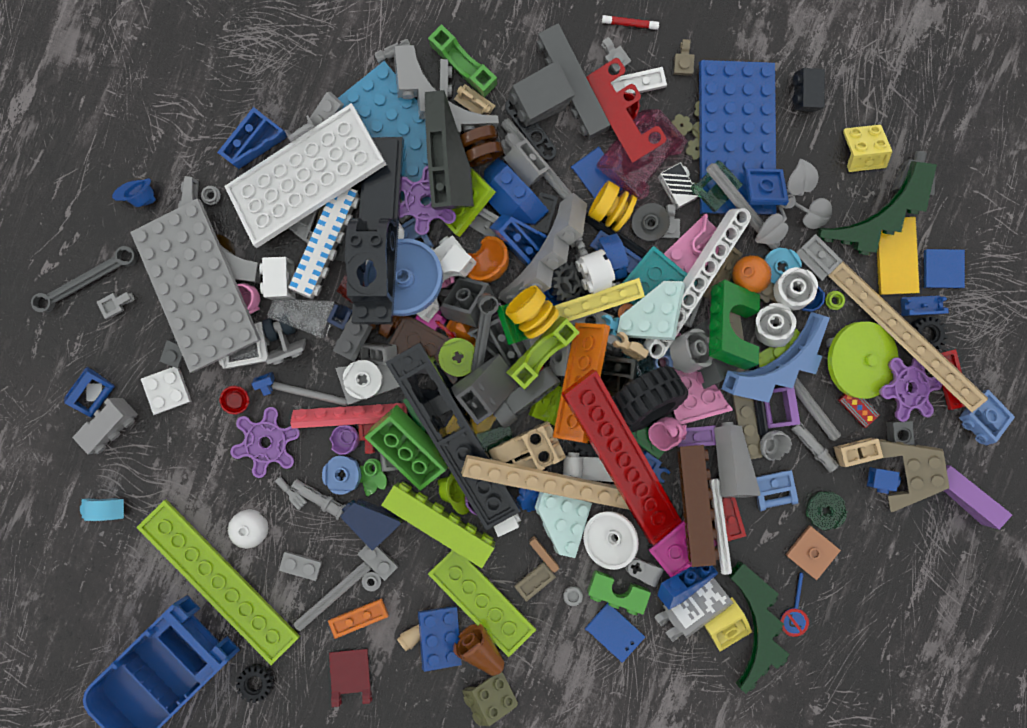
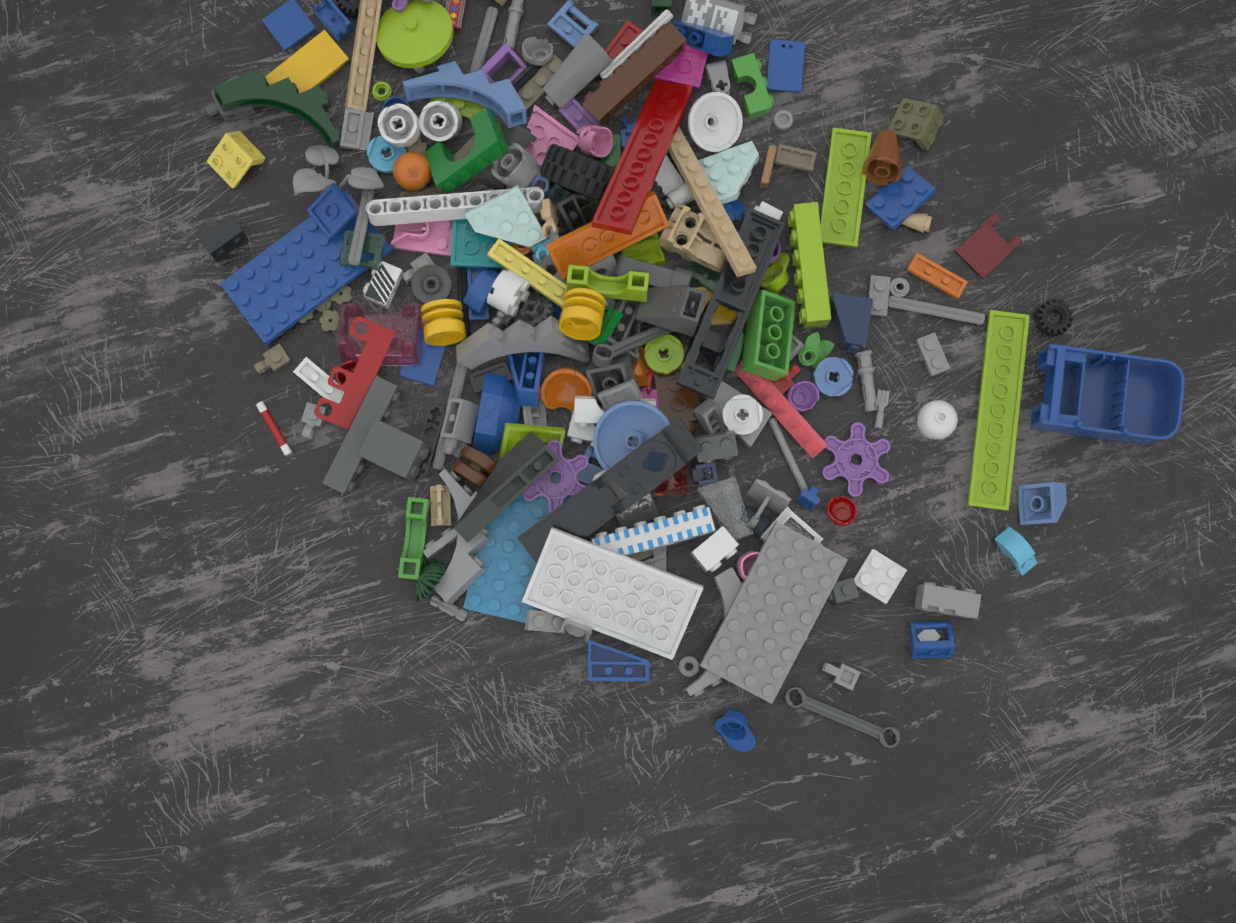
camera: 130 degrees left, 5 degrees down
none -> dark green hair [414,560,445,603]
none -> light grey plate [597,379,642,411]
none -> medium blue slope [1018,482,1067,525]

